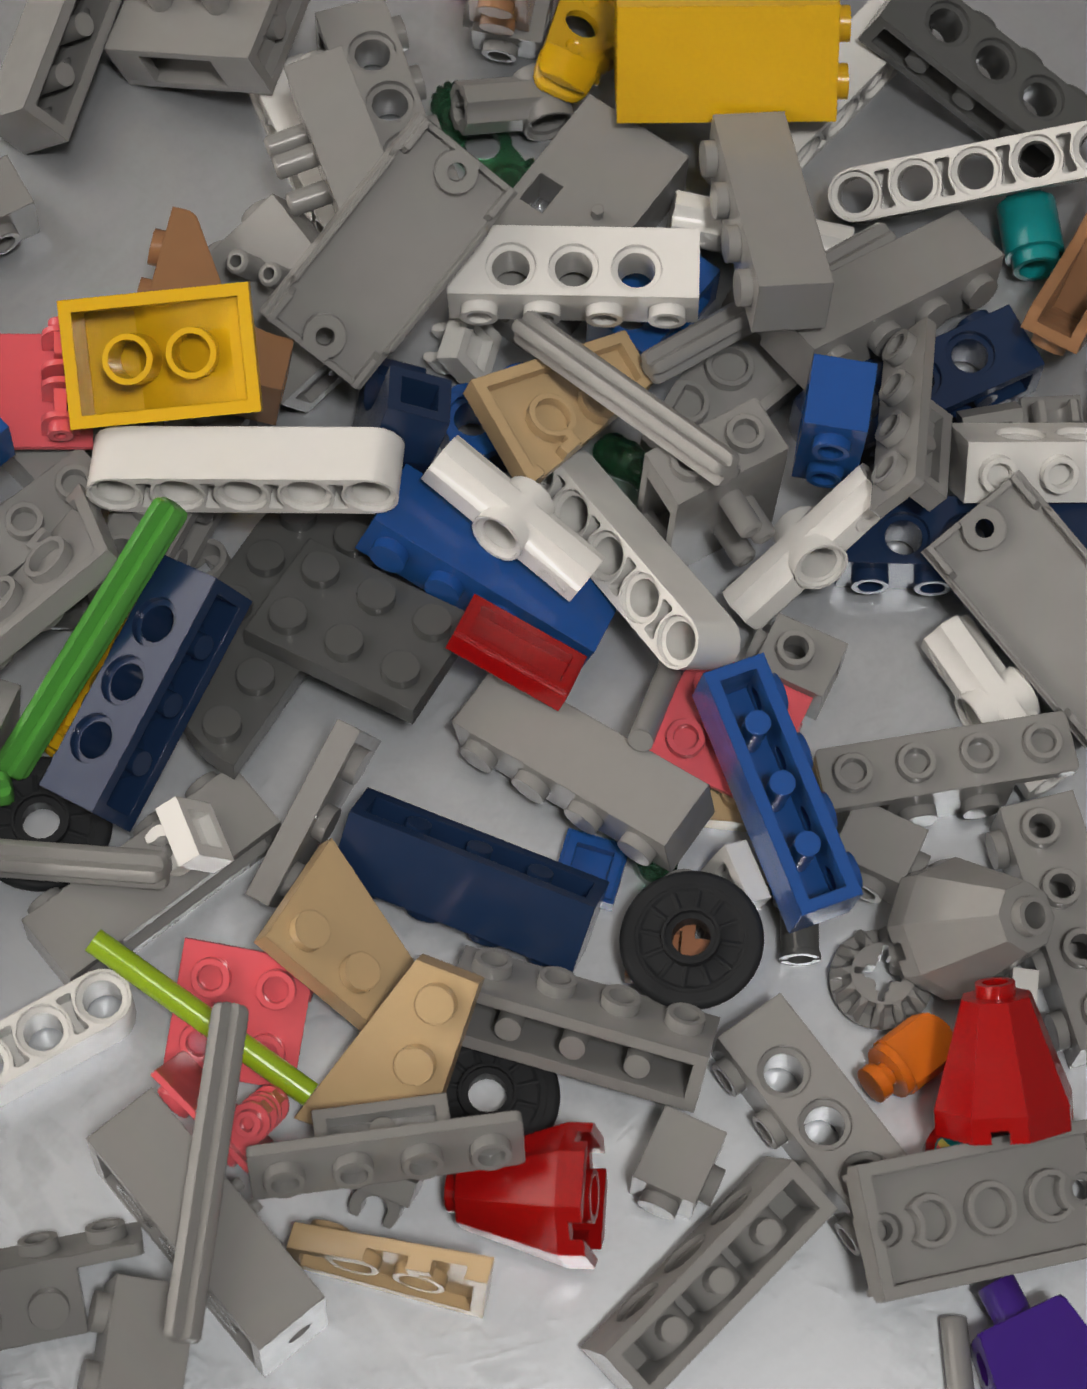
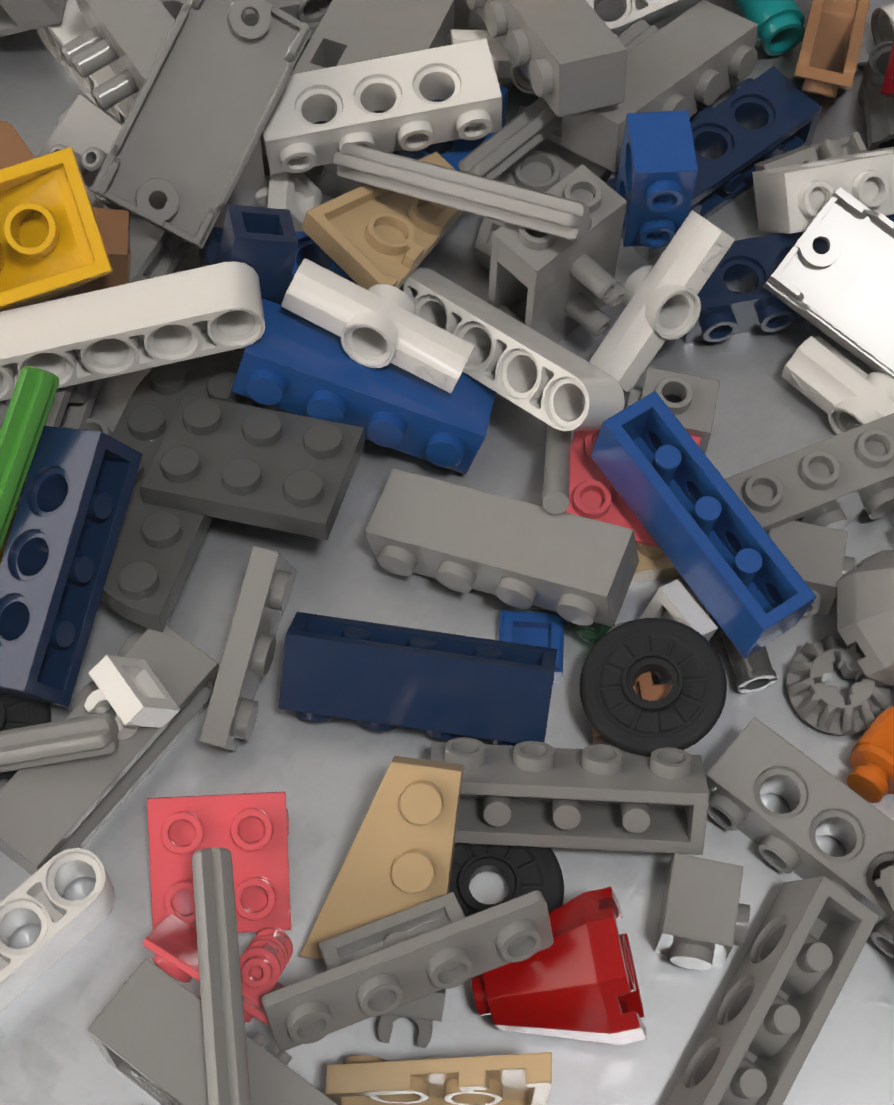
camera: 10 degrees left, 5 degrees down
lime bar [85,929,318,1106] -> none
tan wing [254,838,414,1031] -> none
red tile [445,594,587,712] -> none
clear green arm [592,432,646,494] -> none
light grey bracket [870,316,953,517] -> none

